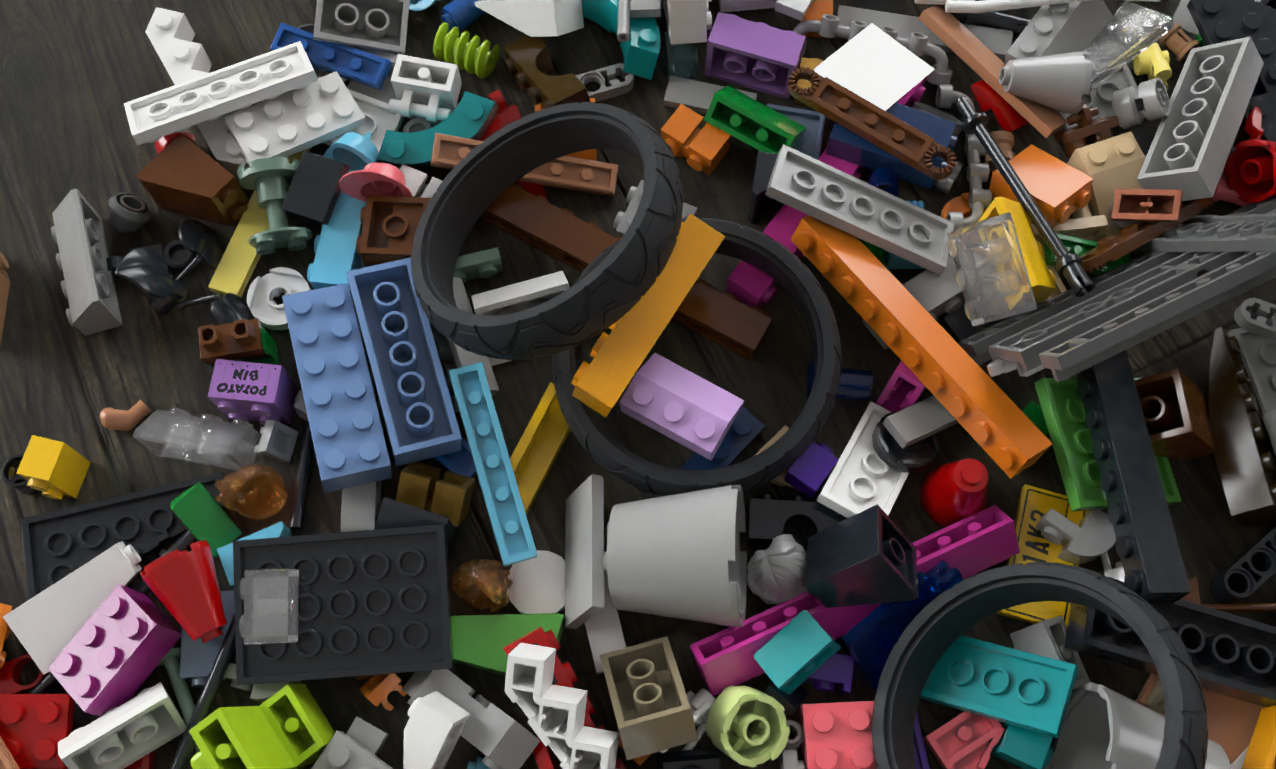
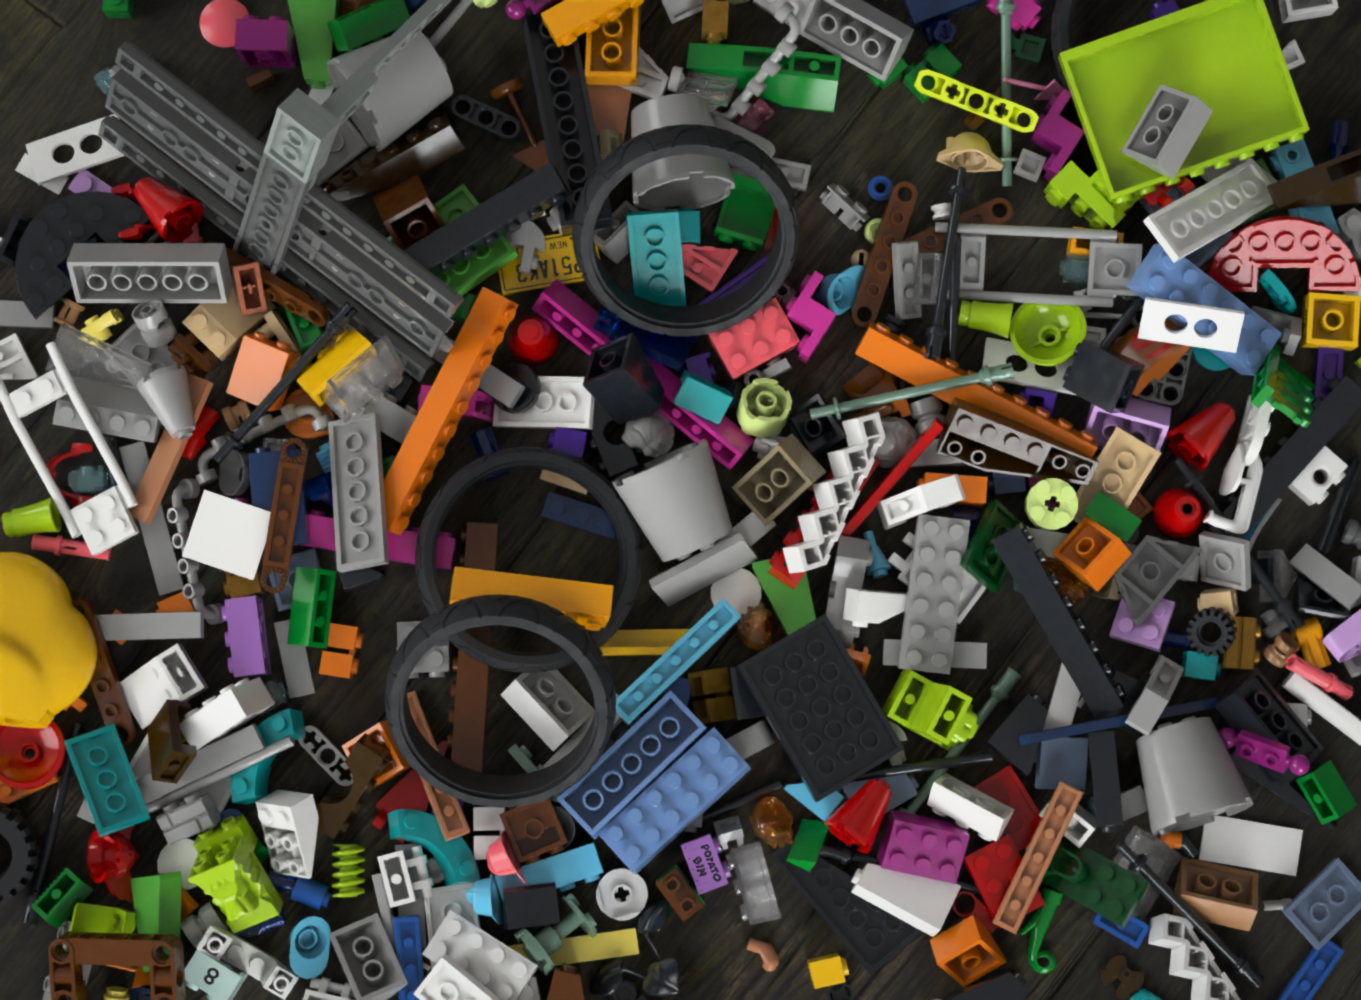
camera: 120 degrees left, 15 degrees up
clear brick [239,569,299,644] -> none
lavender slope [619,353,744,460] -> none

